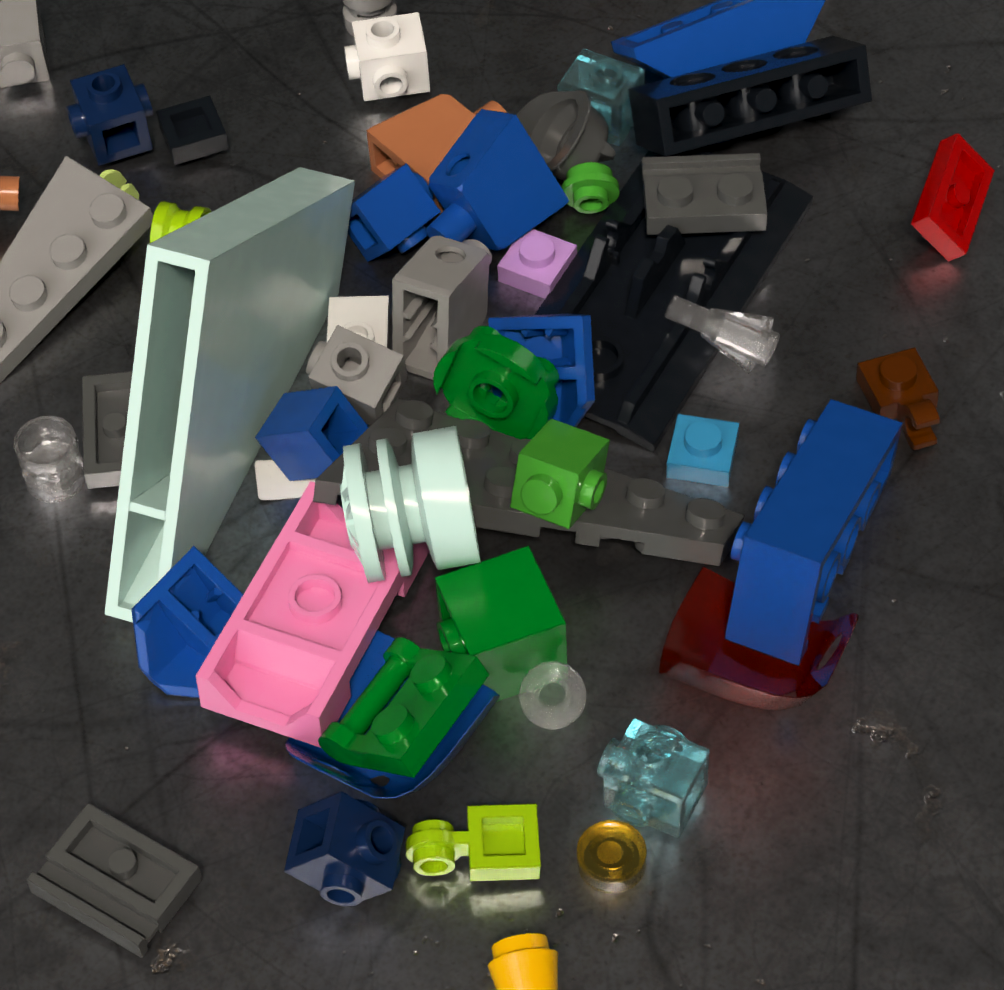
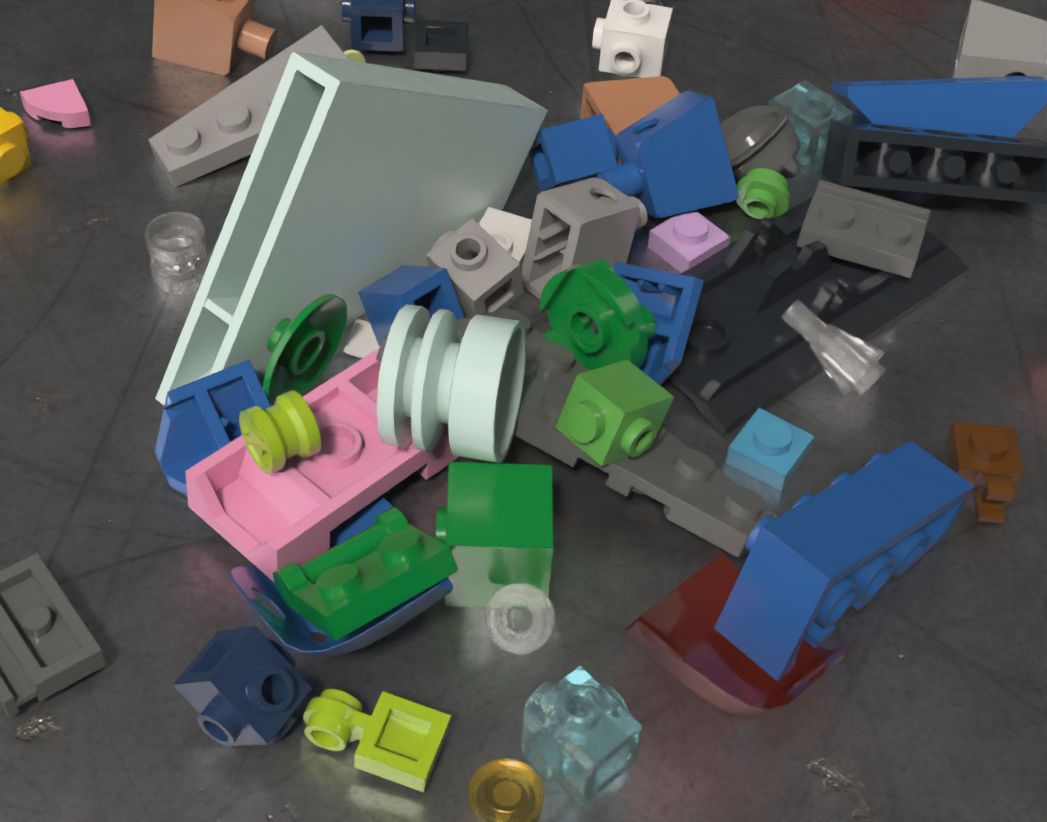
camera: 15 degrees right, 5 degrees down
none -> lime wheel [239,390,321,474]
none -> green dish [263,294,347,405]

